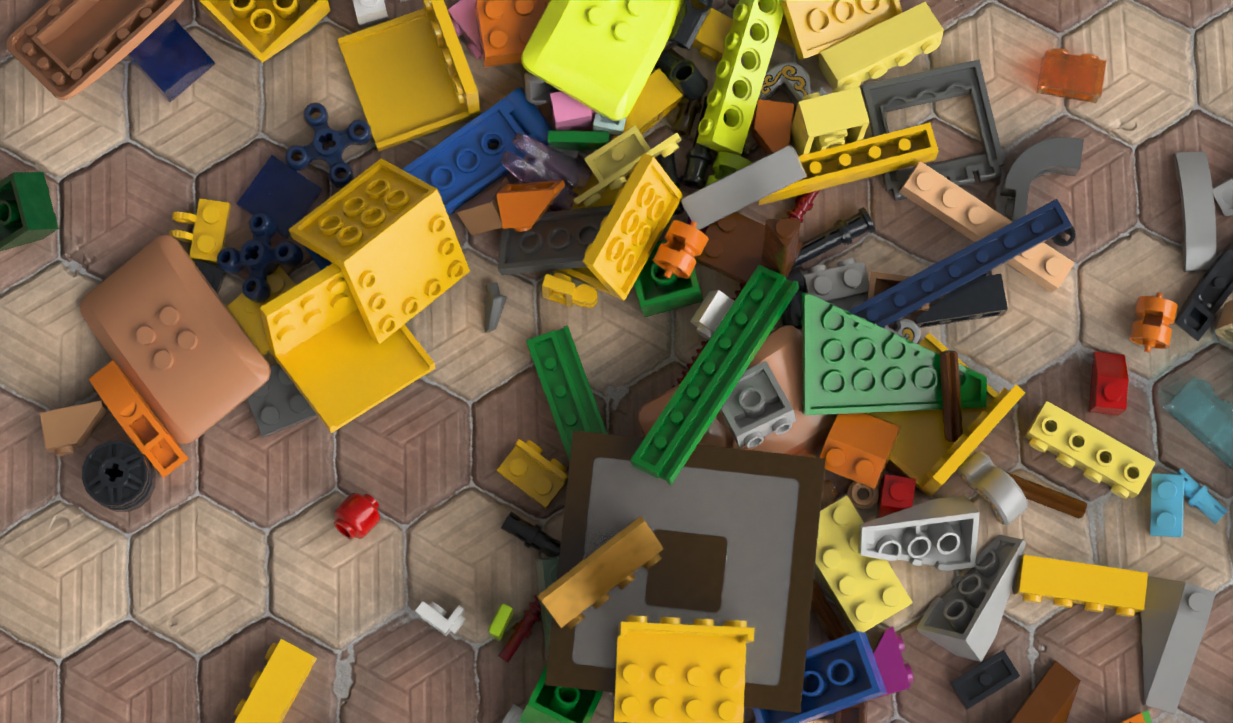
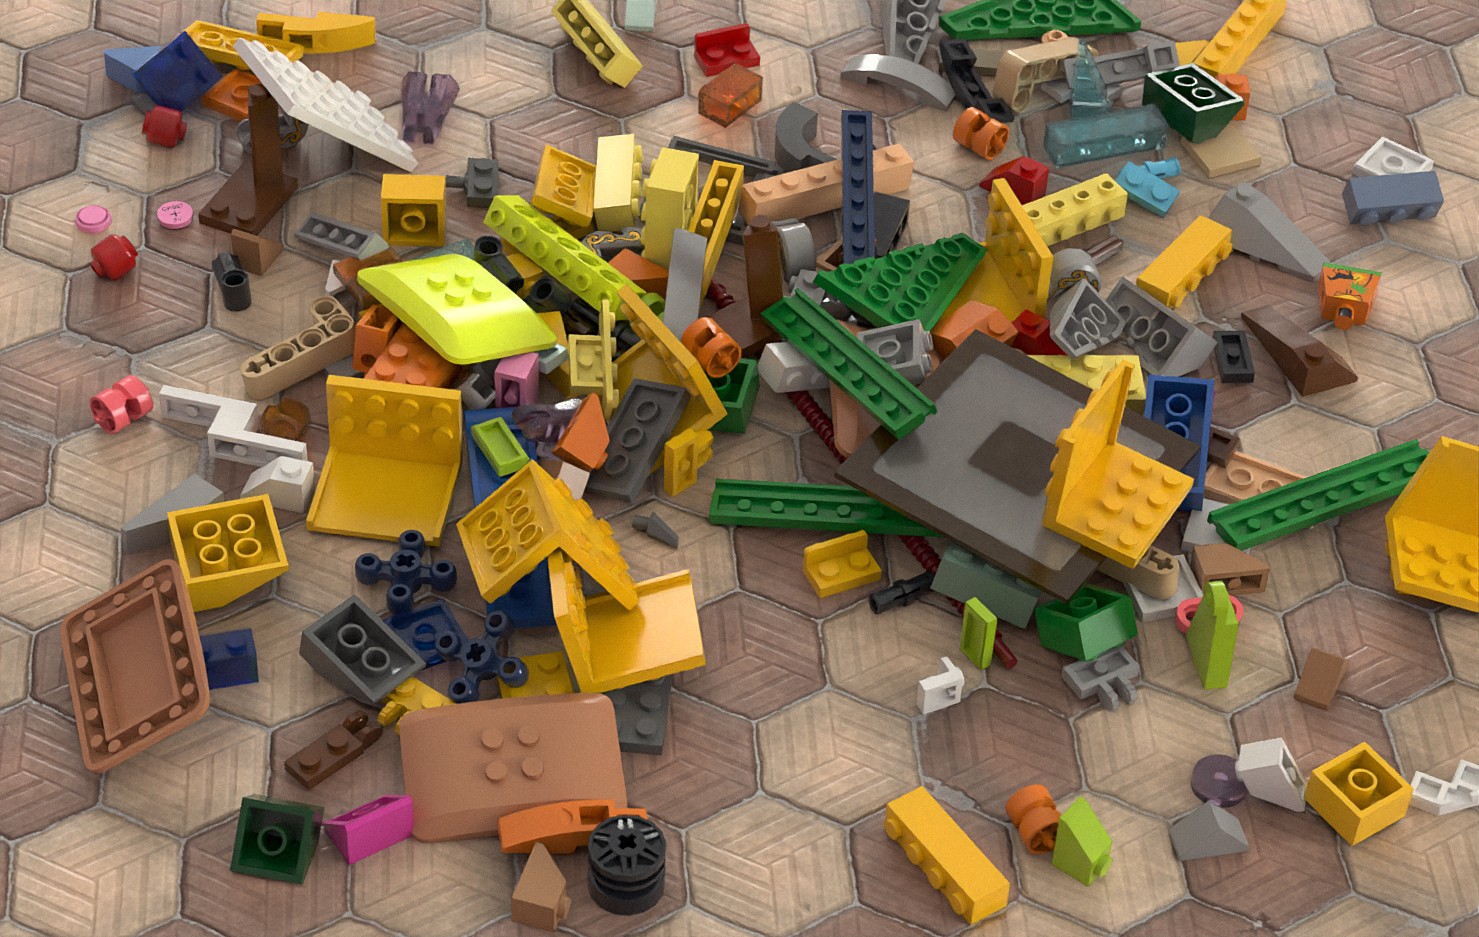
camera: 60 degrees left, 35 degrees down
red head [334,493,380,539] -> none
pearl gold slope [537,516,664,629] -> none
green tile [548,130,609,151] -> none
reddish brown axle [939,350,963,442] -> none
none -> reddish brown hinge [284,710,383,790]
none -> dark grey slope [299,594,426,705]
none -> dark pink slope [322,794,414,865]
none -> lime tile [471,417,530,477]
none -> red bracket [694,23,760,77]
none -> light grey animal [771,218,816,282]

